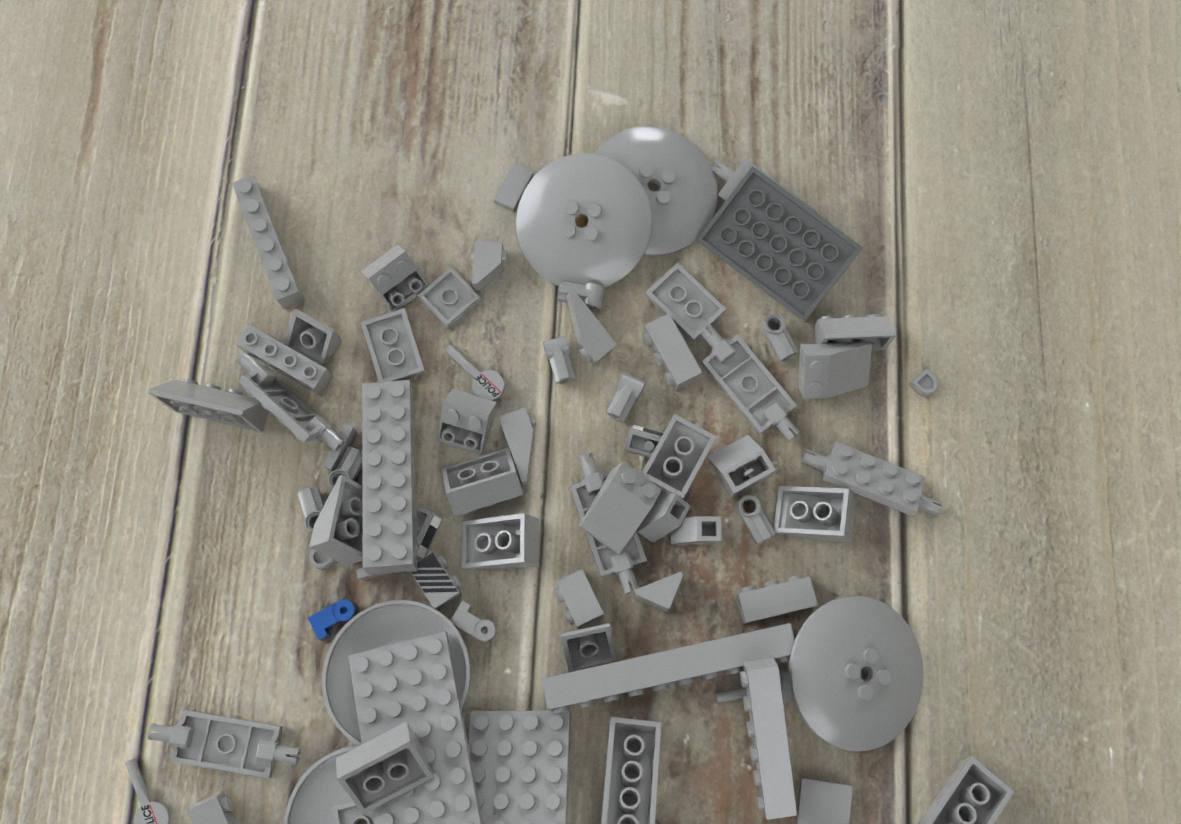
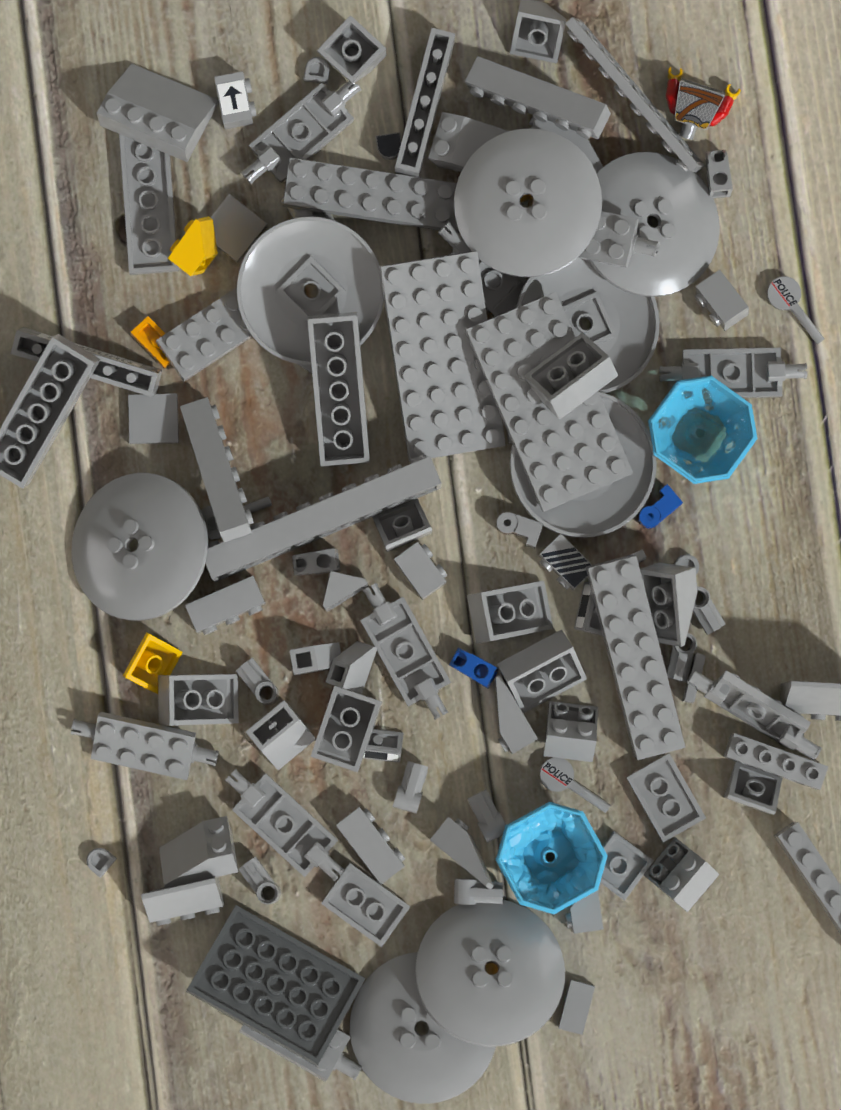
camera: 165 degrees right, 10 degrees up
light grey slope [579,461,662,554] -> none
none -> yellow slope [123,632,183,694]
none -> light grey leg [292,548,341,576]
none -> blue leg [449,648,499,689]
none -> medium azure rock [496,802,608,914]
none -> clear light blue rock [648,376,758,484]

